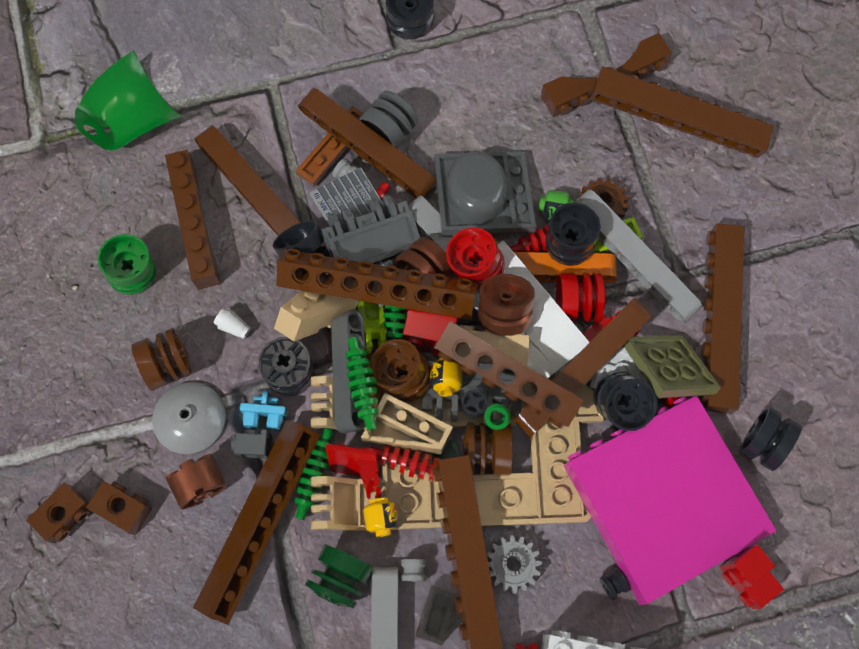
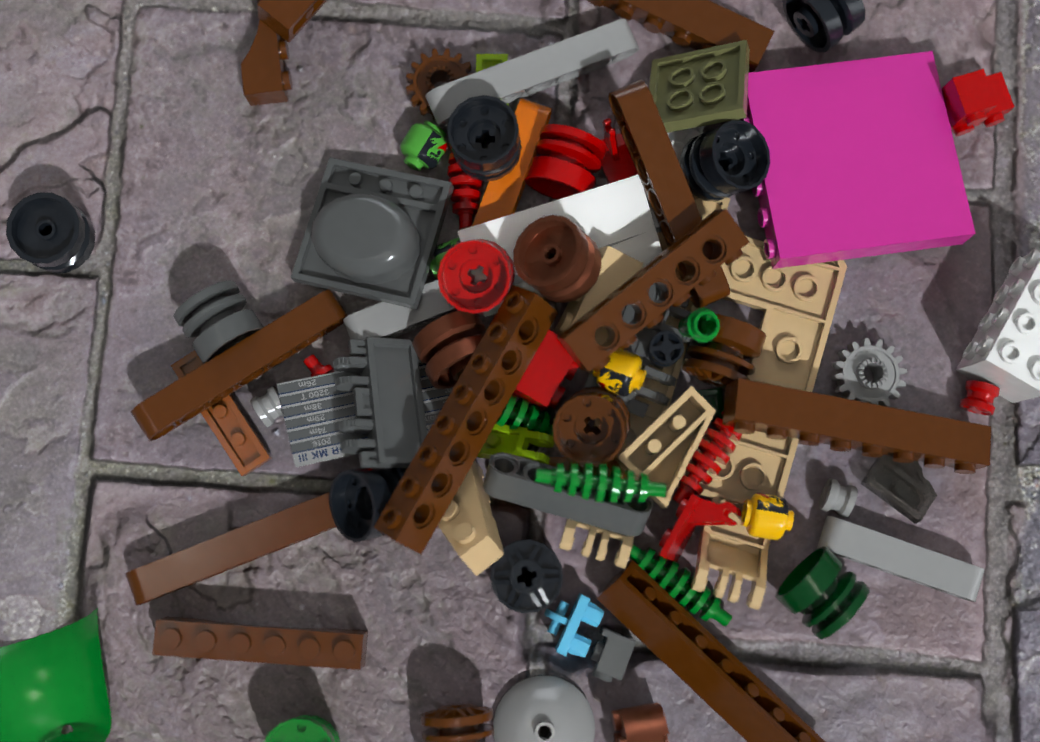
camera: 75 degrees left, 10 degrees up
white cone [214,308,251,339] -> none
black wheel [599,567,631,601] -> none

